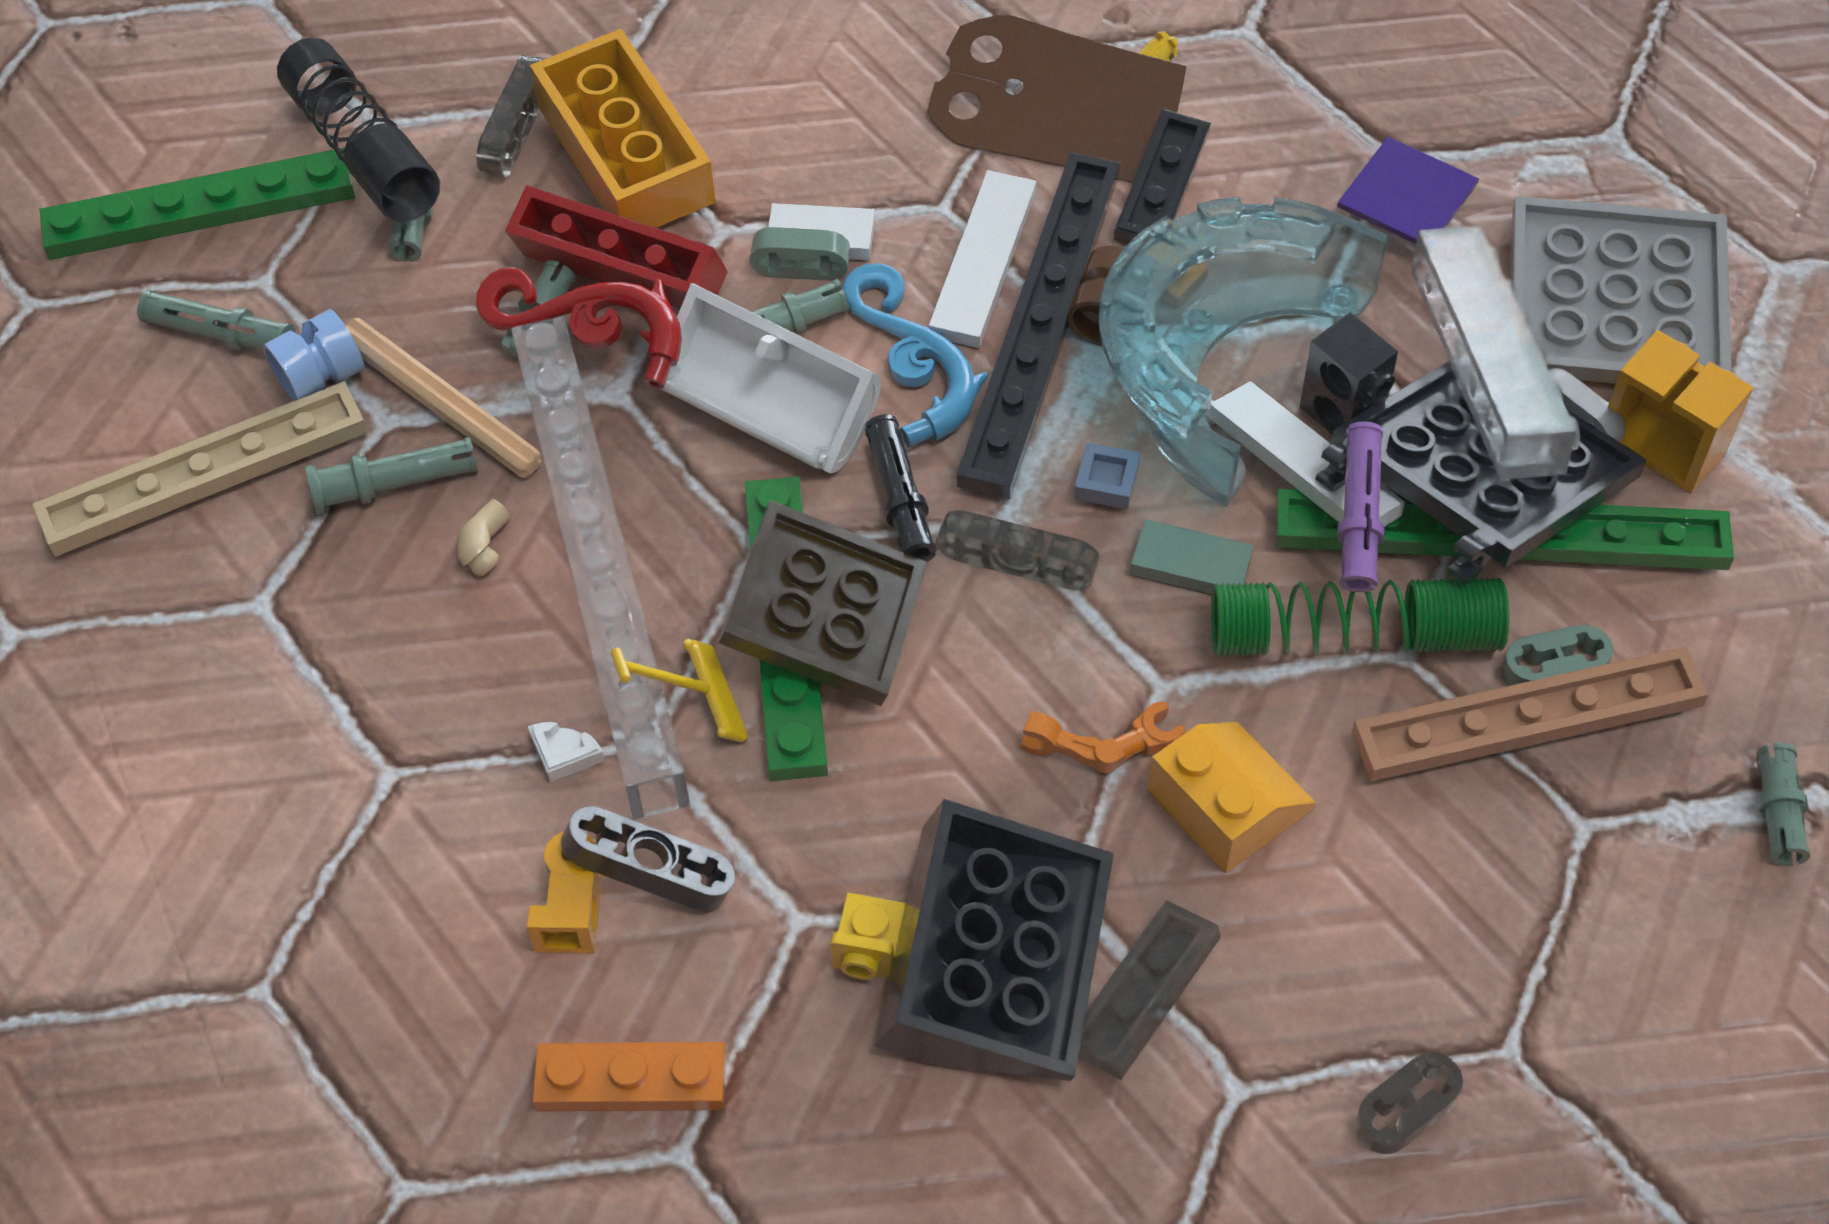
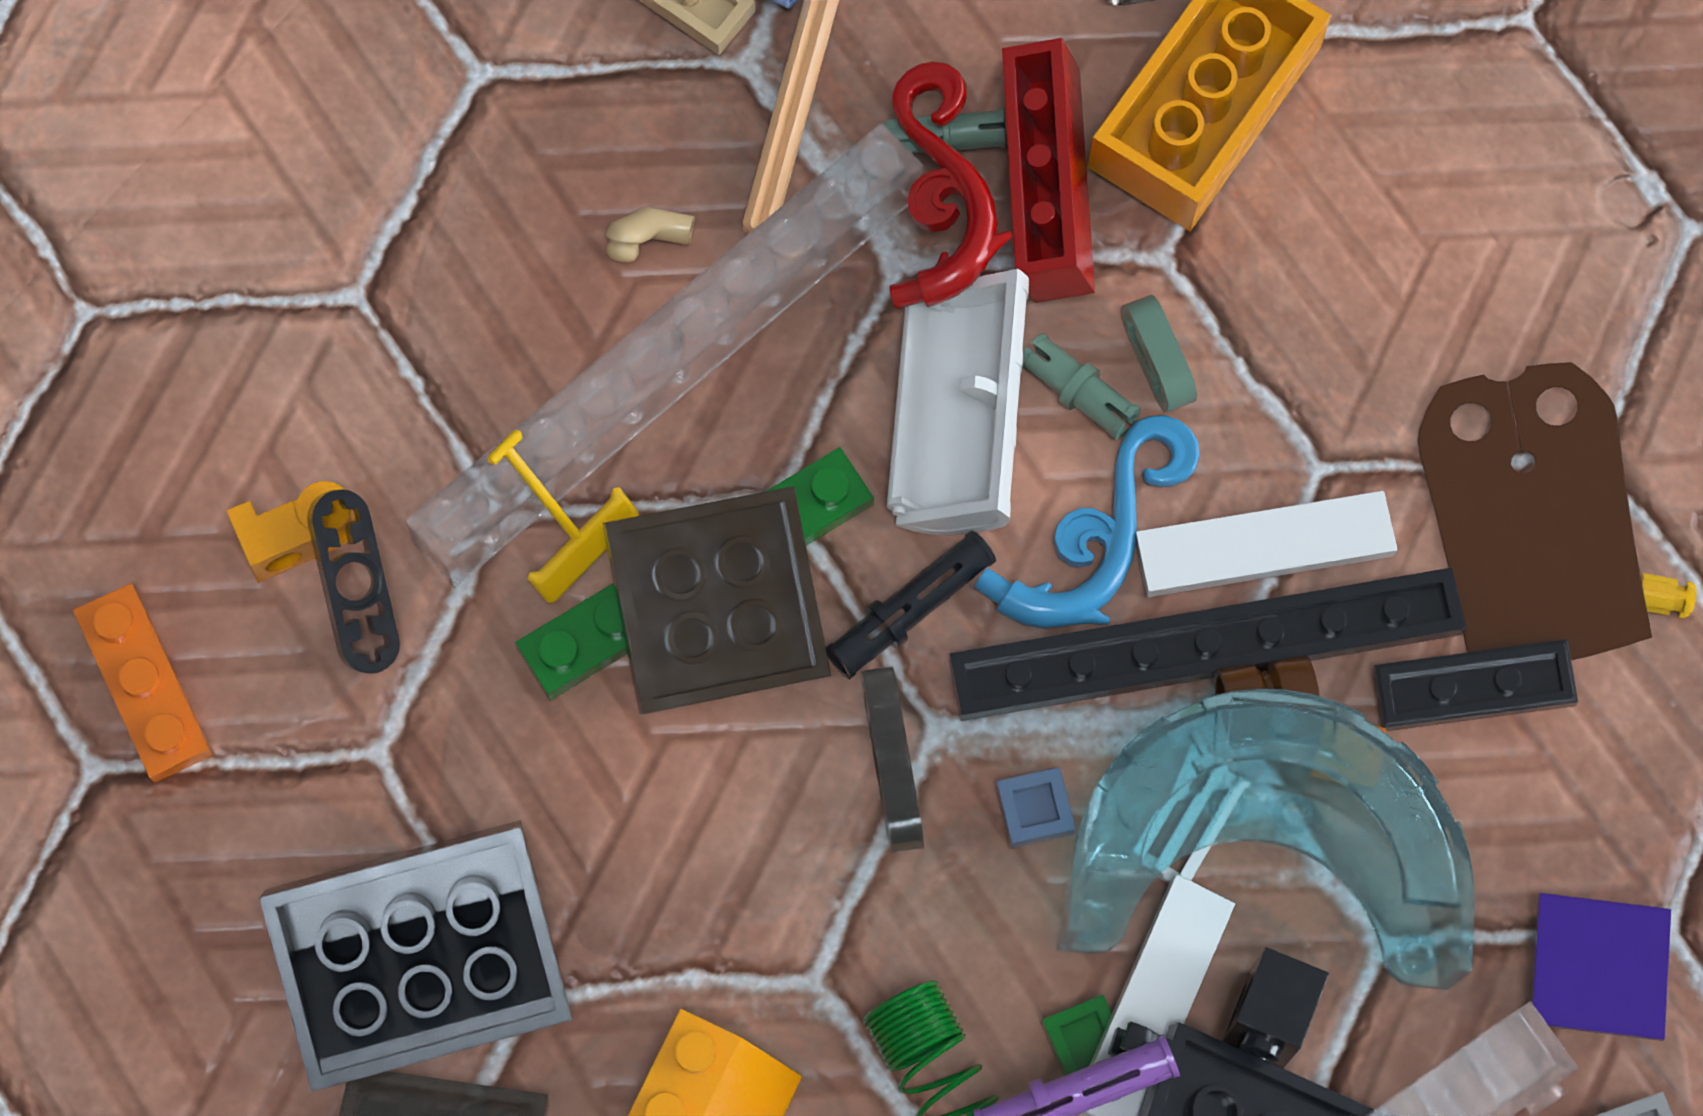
camera: 60 degrees right, 15 degrees up
sand green pin [305,437,478,515] -> none
white tile [528,722,605,783] -> none
white tile [769,203,875,261] -> none
yellow bracket [830,892,906,980] -> none
orange piece [1020,701,1186,774] -> none
sand green tile [1130,519,1254,594] -> none

